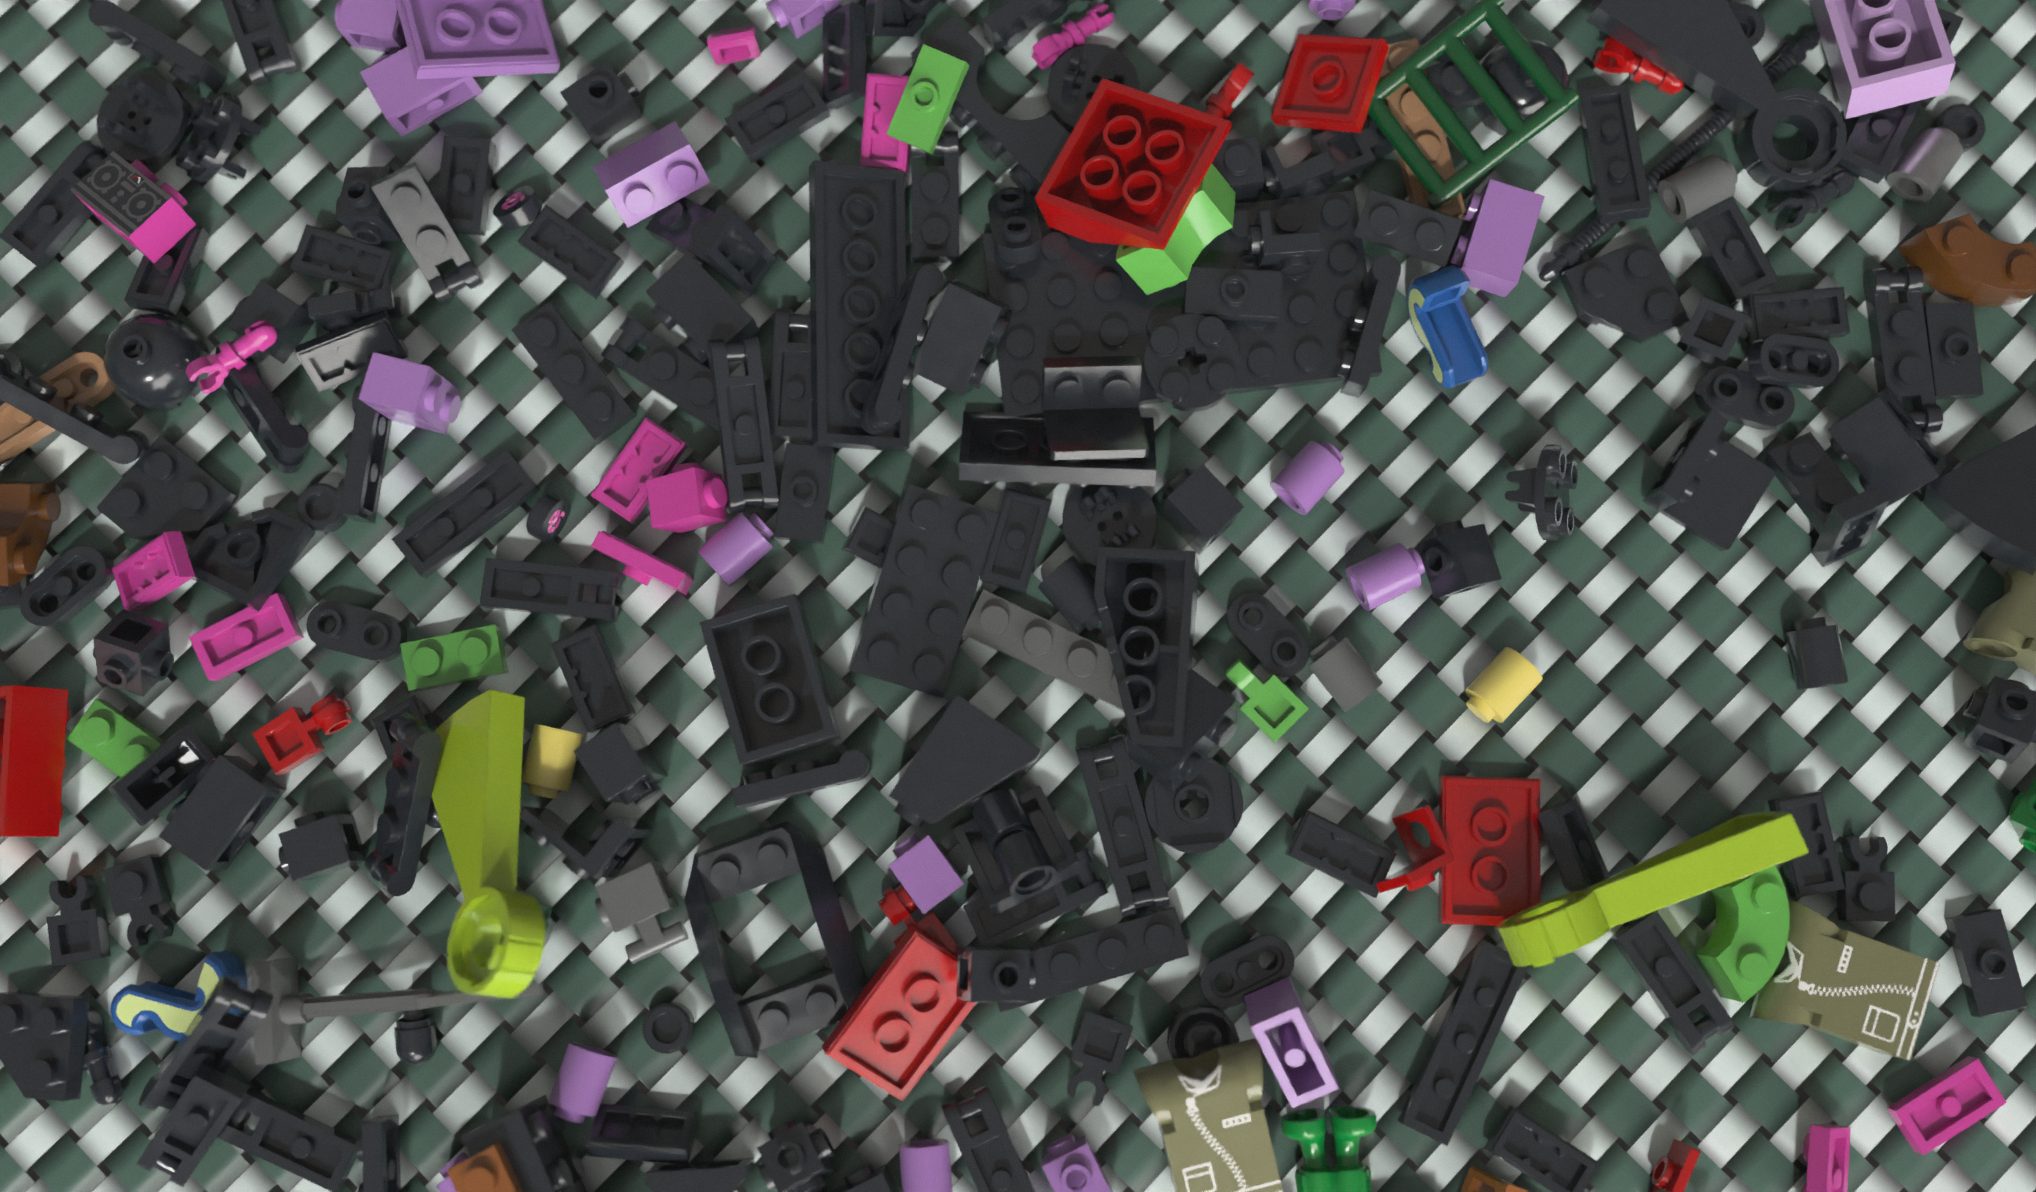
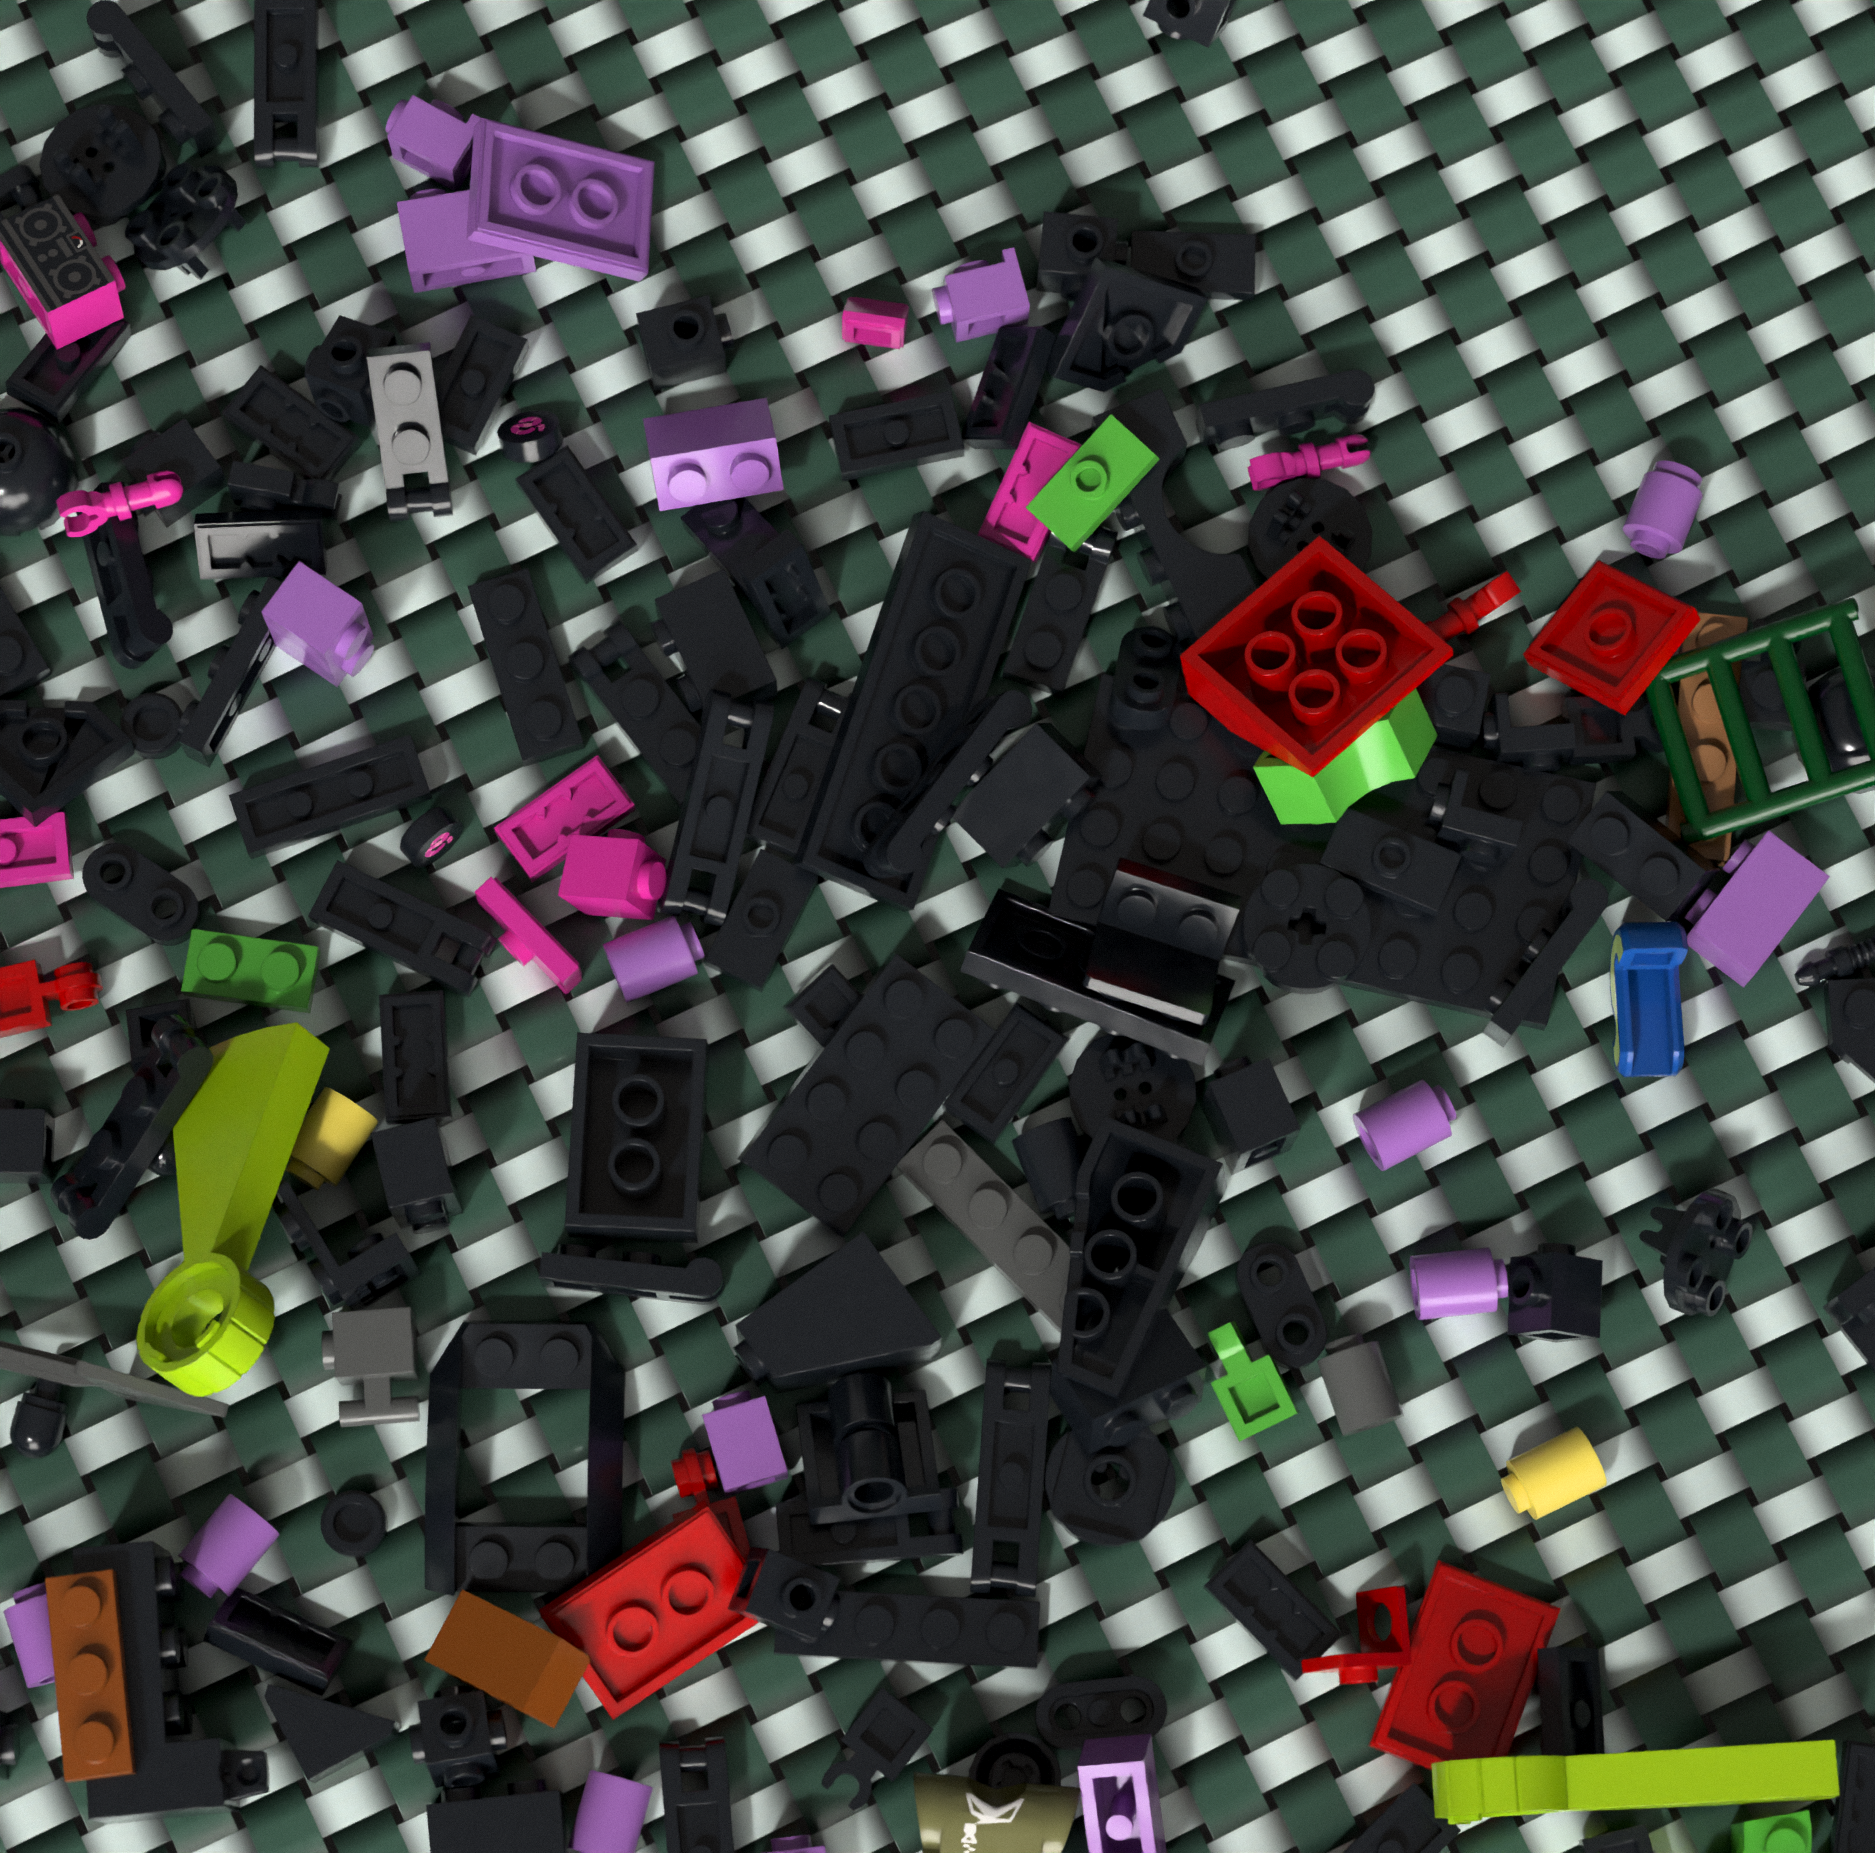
camera: 15 degrees right, 5 degrees down
none -> dark orange panel [424,1589,590,1728]

